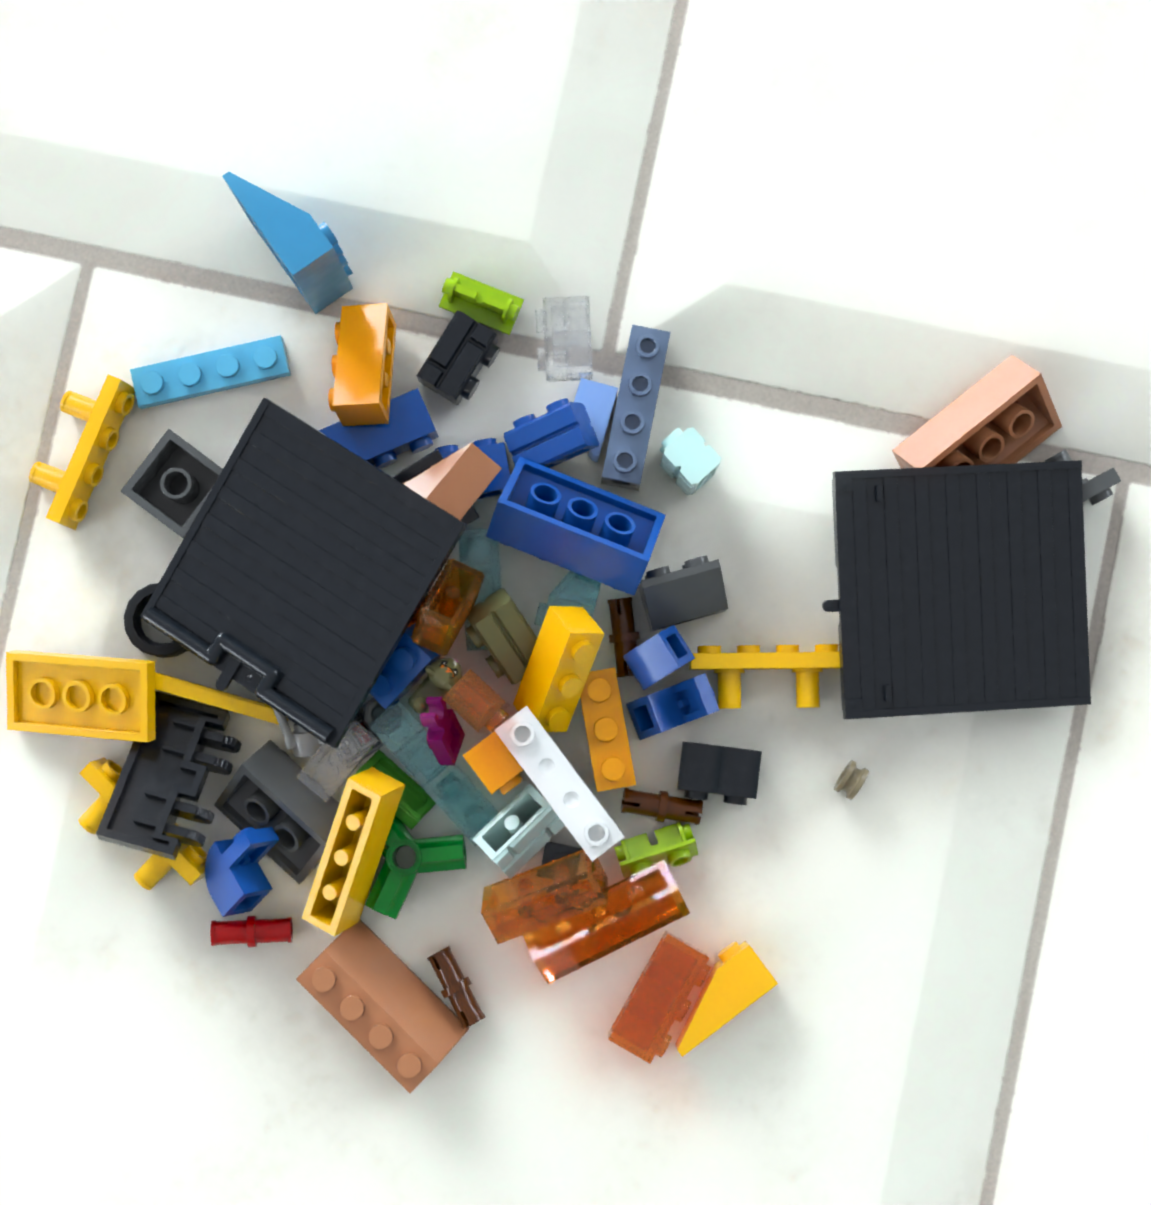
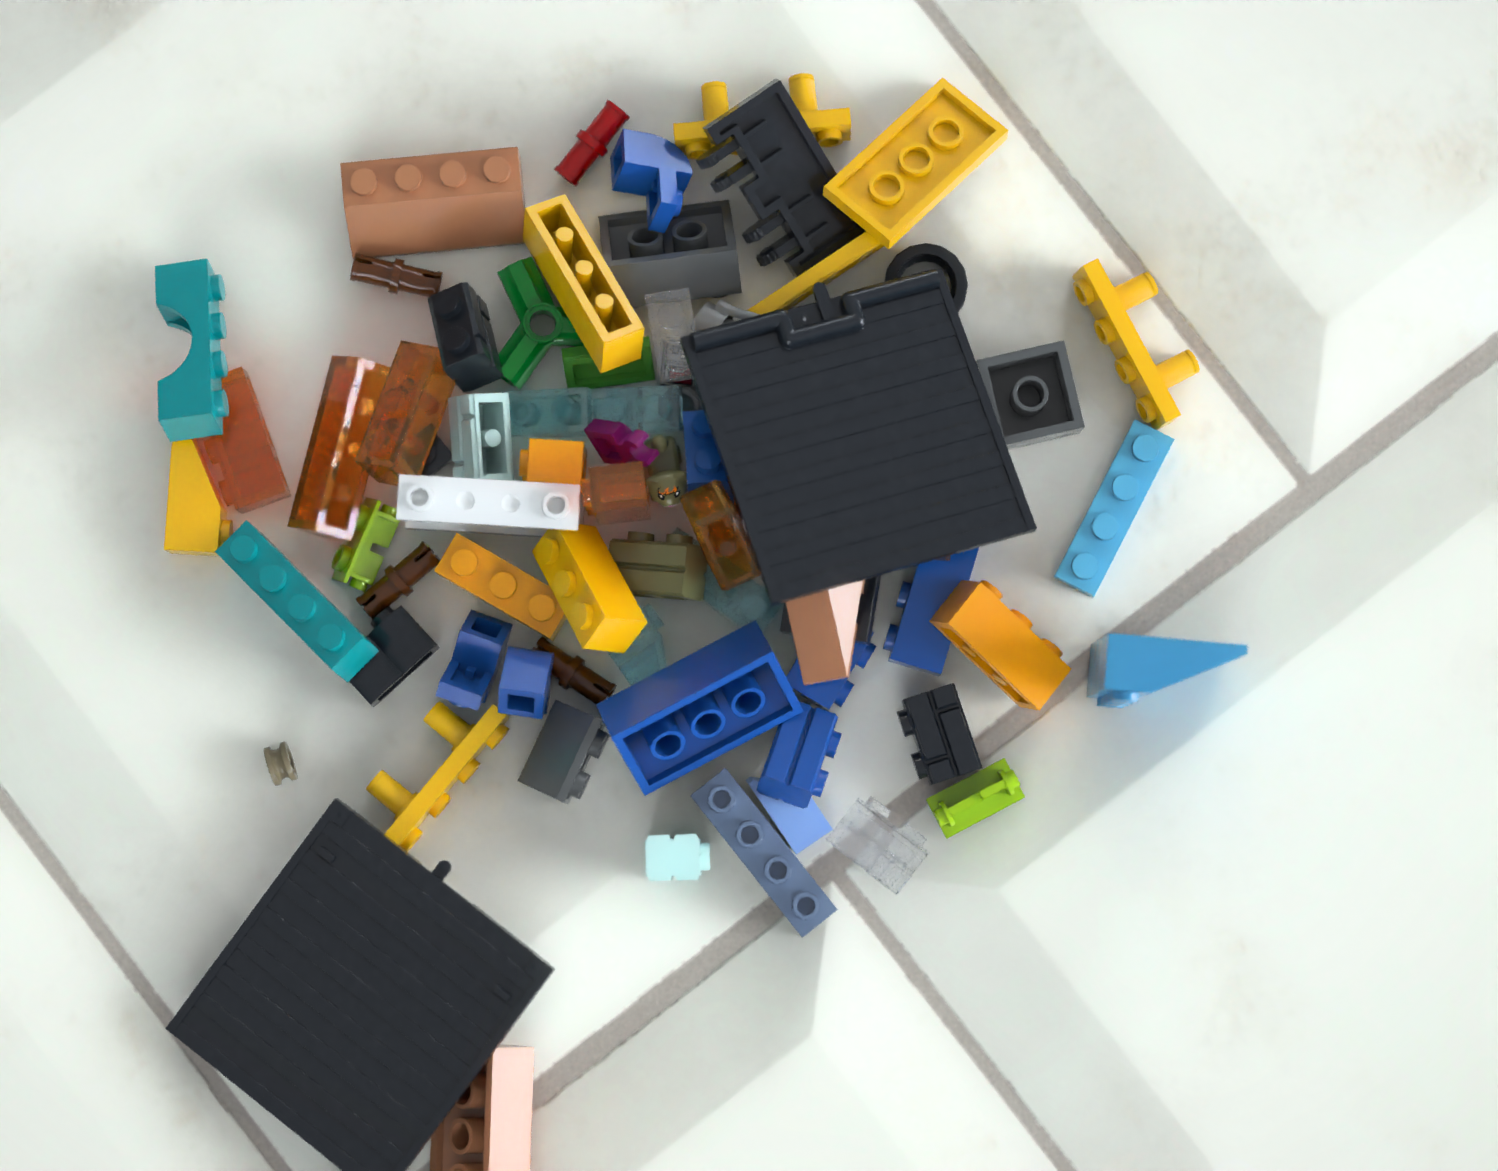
camera: 130 degrees right, 0 degrees up
none -> teal arch [155,258,229,442]
none -> teal brick [215,520,379,682]
none -> black brick [428,282,503,392]

